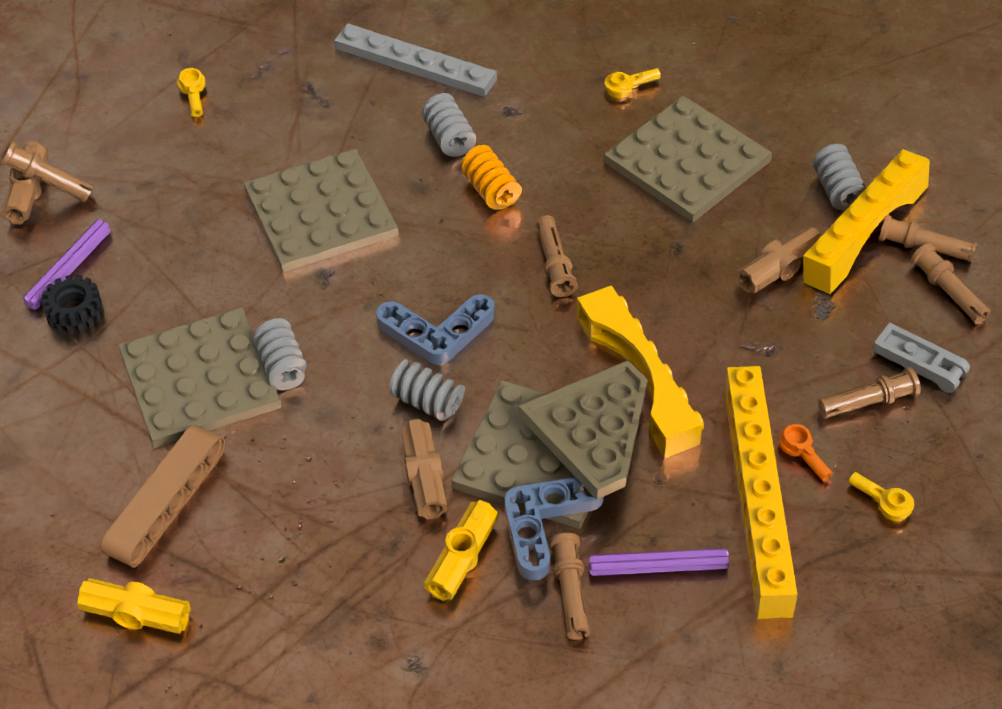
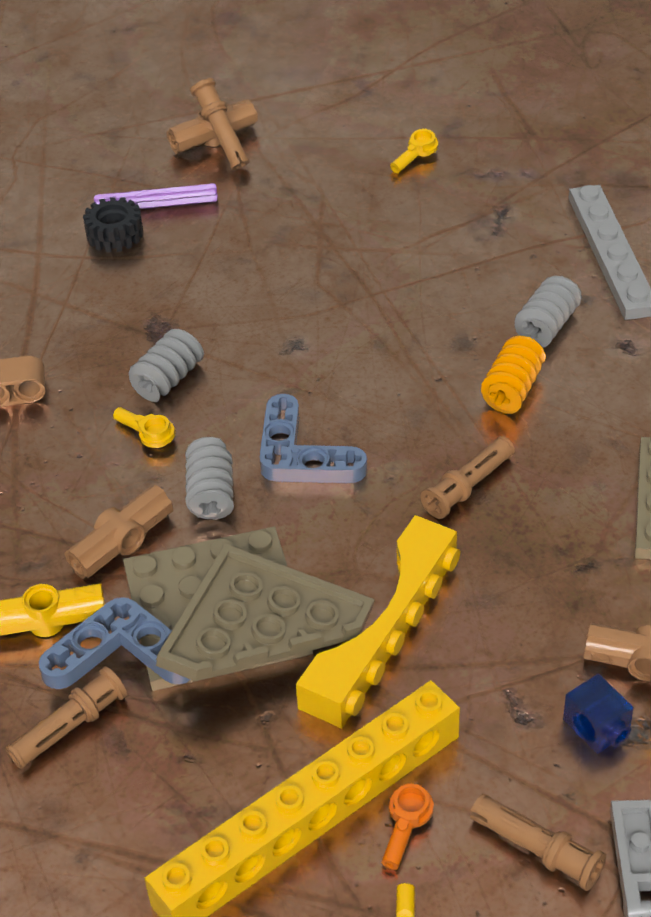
camera: 55 degrees right, 5 degrees down
dark tan plate [119,307,282,449] -> none
dark tan plate [244,148,399,273] -> none
medium lavender axle [589,548,729,576] -> none
none -> yellow plate [113,407,176,448]
none -> clear blue brick [563,673,634,754]

